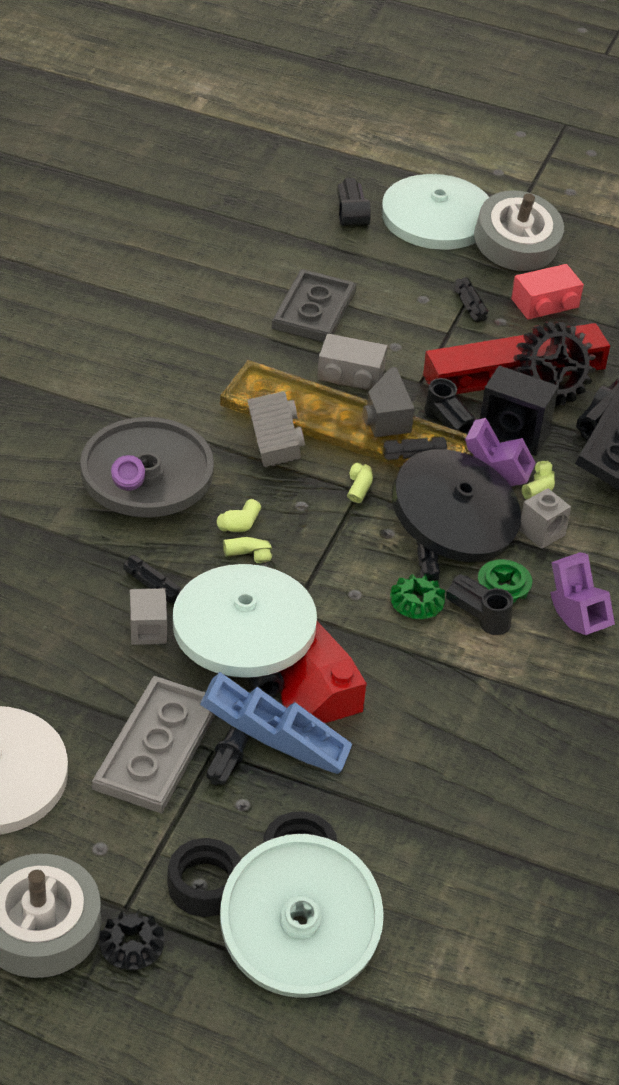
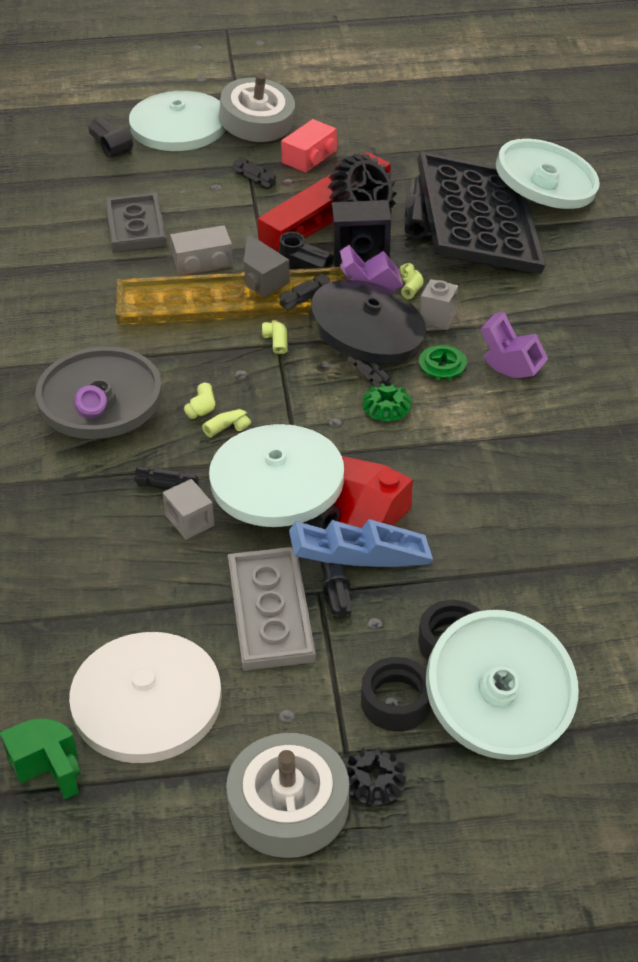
camera: 25 degrees left, 0 degrees up
light grey brick [247,391,305,467] -> none
black piece [446,574,513,635] -> none

